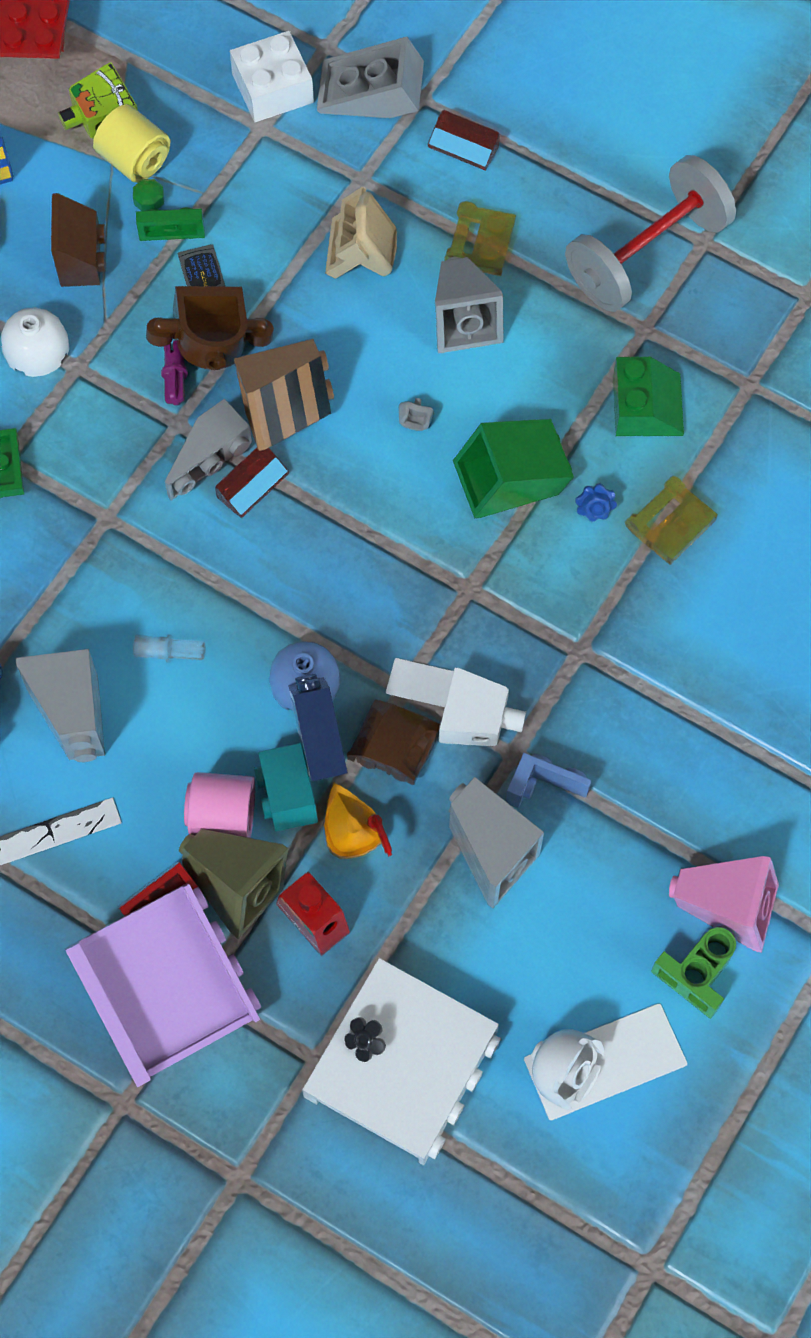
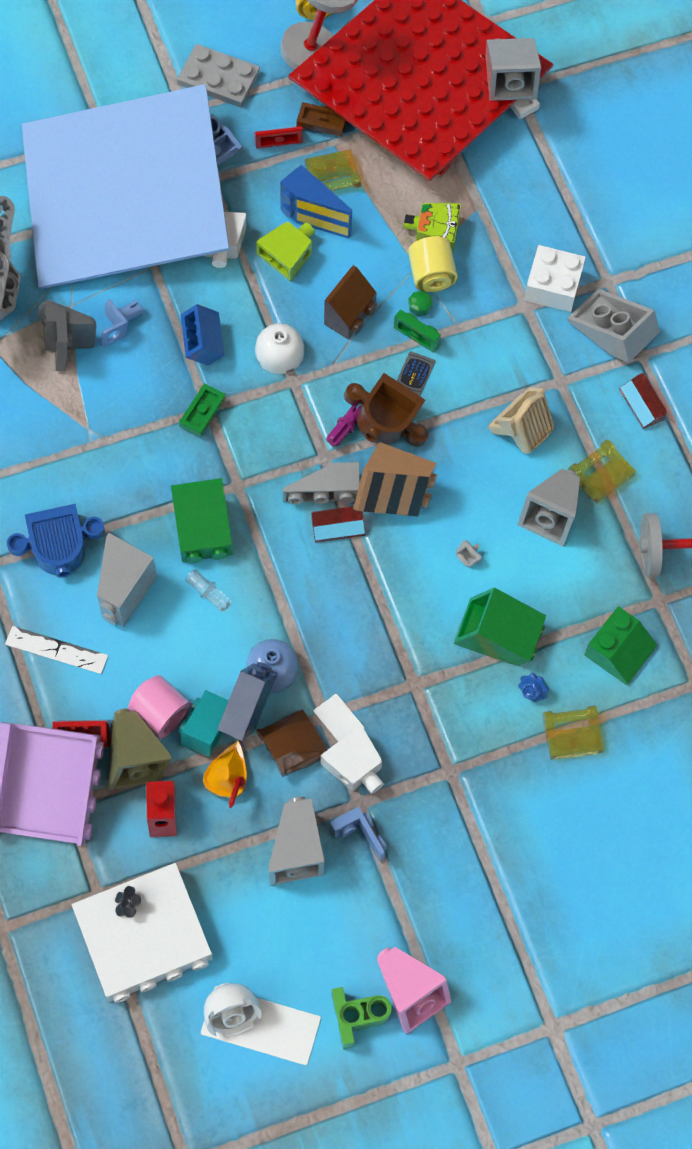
camera: 35 degrees right, 0 degrees up
none -> green slope [171,478,233,563]

